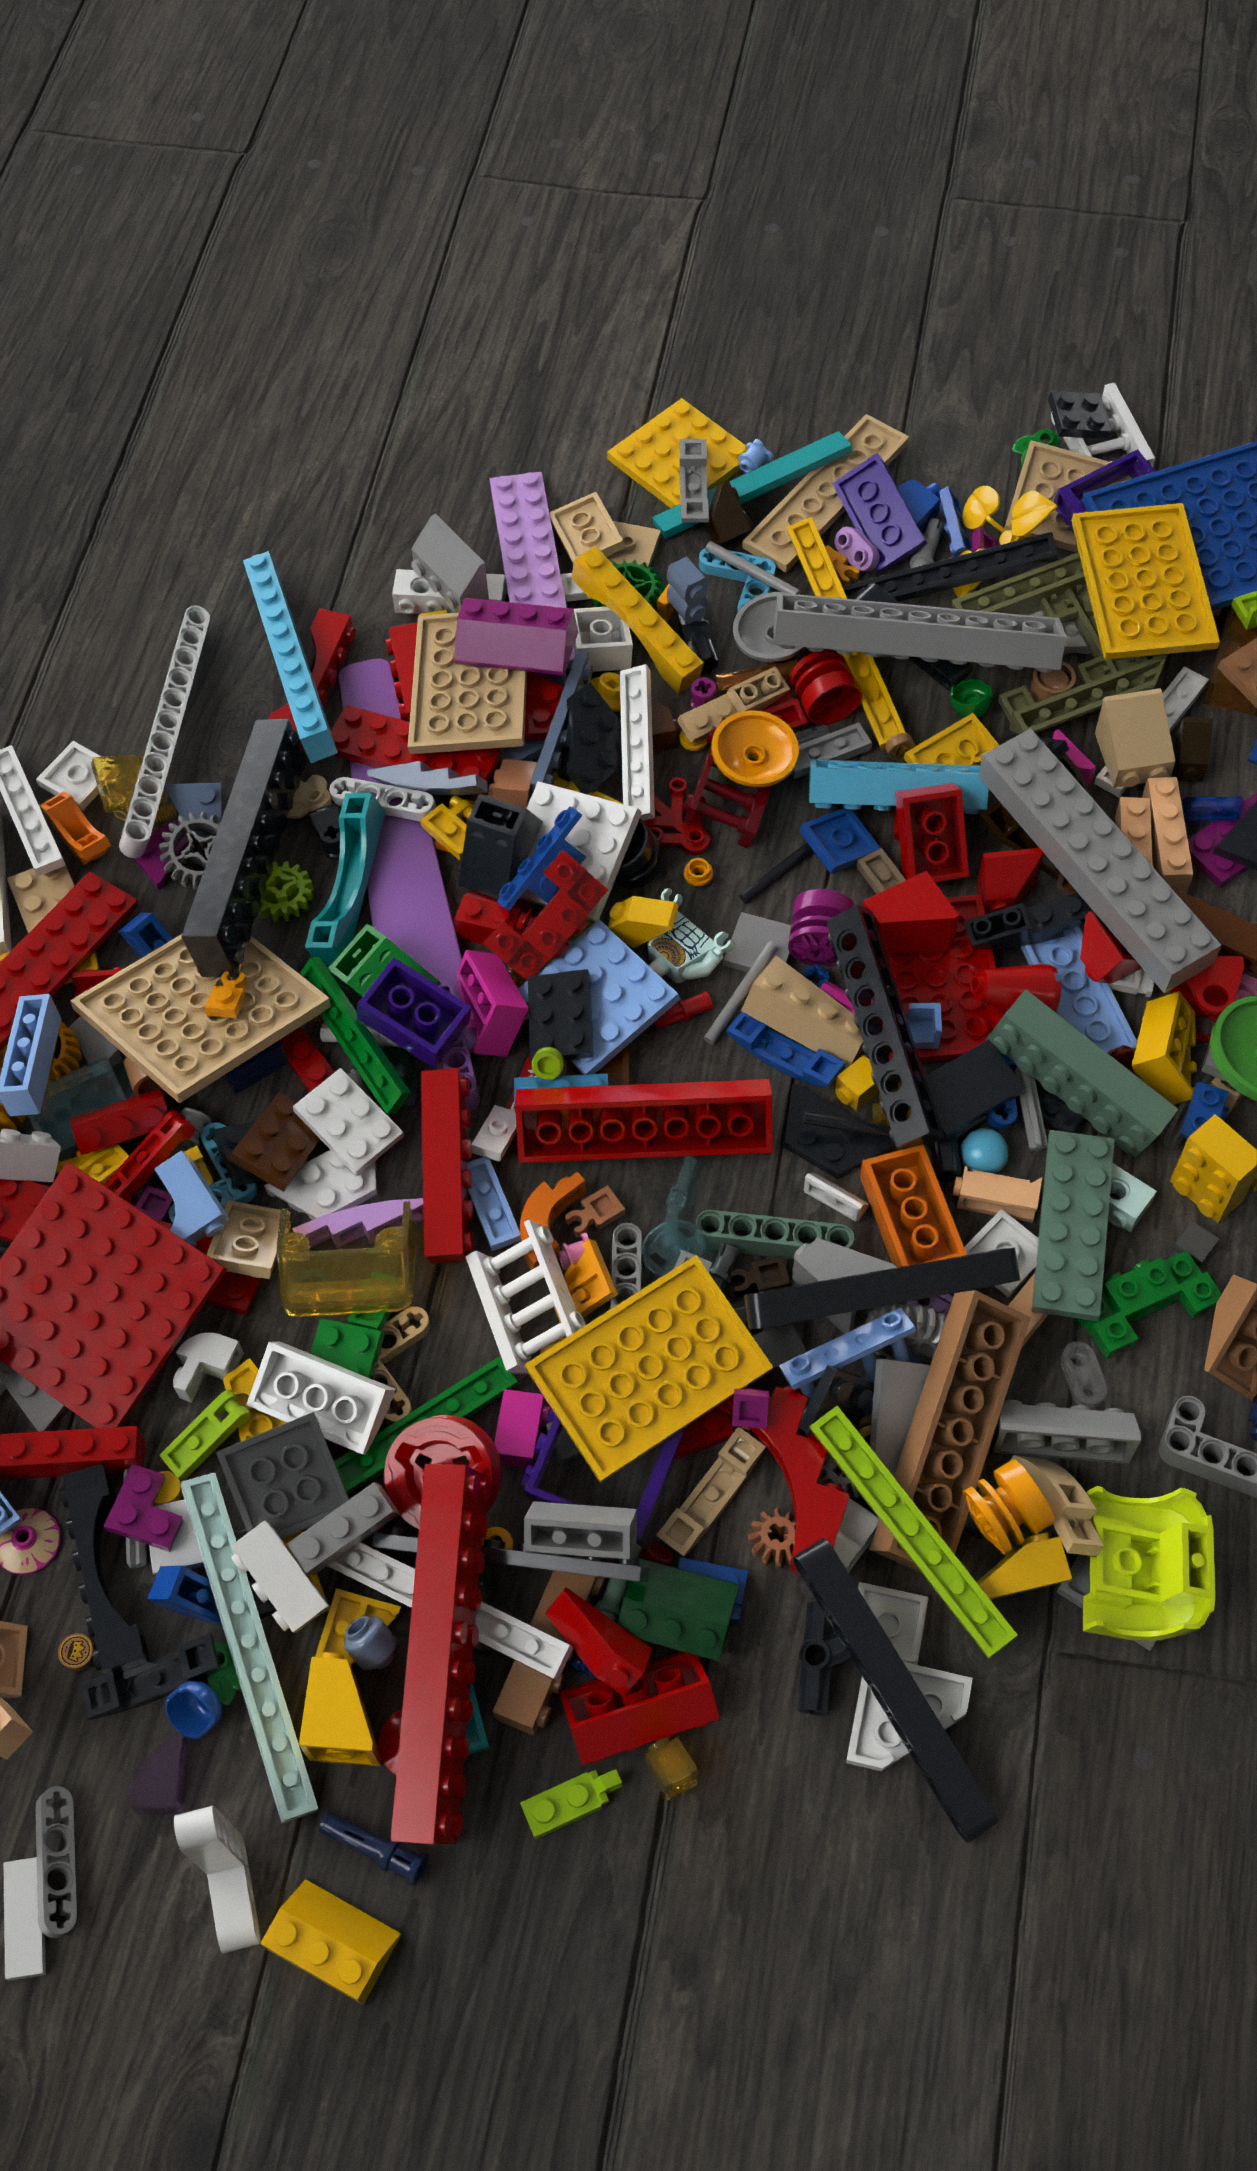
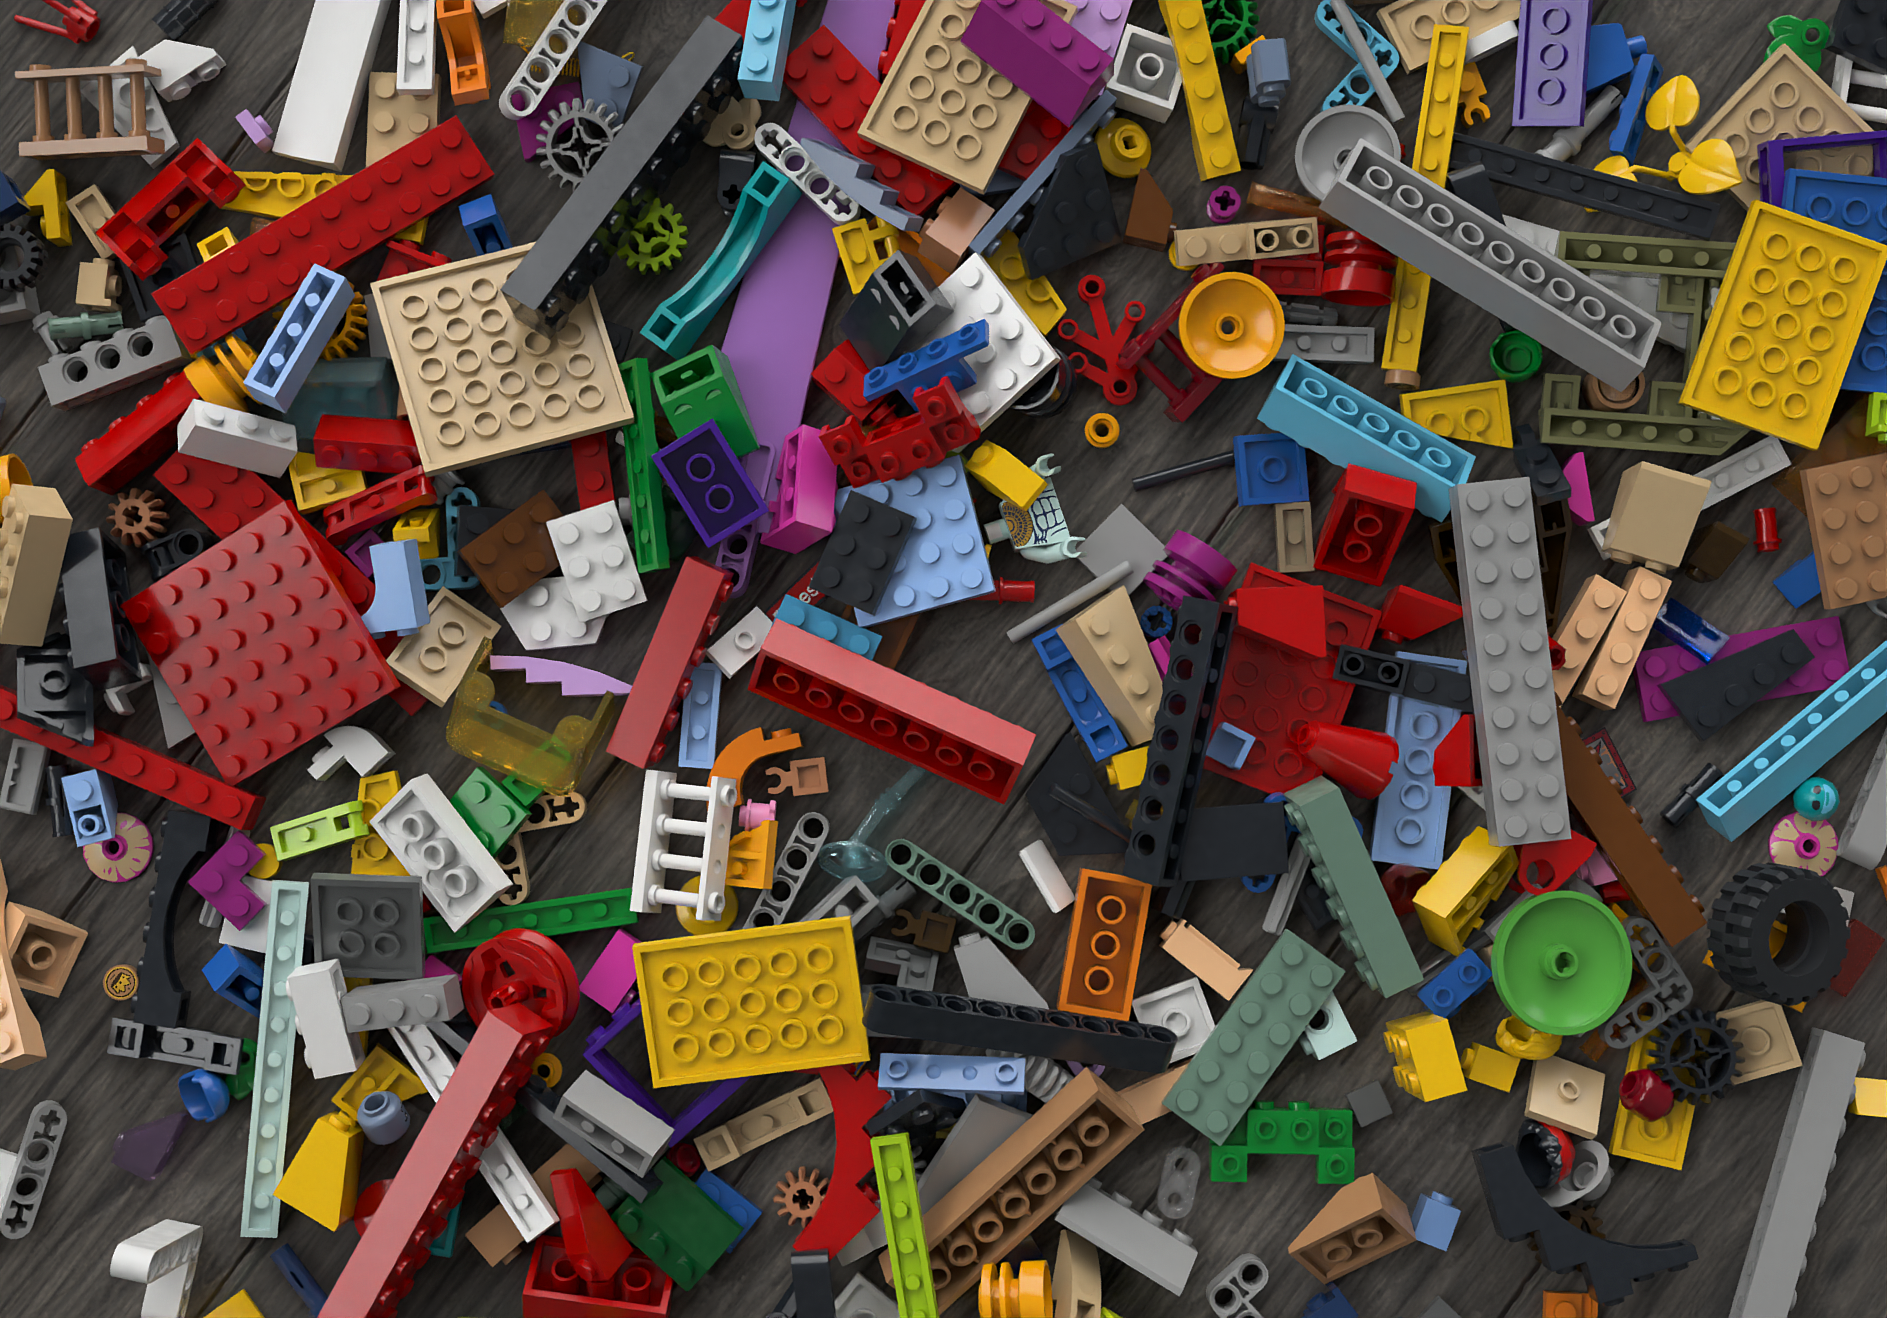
camera: 20 degrees right, 25 degrees up
light orange plate [205,971,247,1019] -> none
lime tile [532,1047,564,1080] -> none
white plate [620,664,655,821] -> none
magenta plate [732,1389,769,1429] -> none
lavender plate [835,526,879,572] -> none
medium azure hair [959,1128,1009,1174] -> none
magenta plate [971,527,999,552] -> none
none -> white beam [1464,20,1518,65]
none -> red pin [1753,508,1782,552]

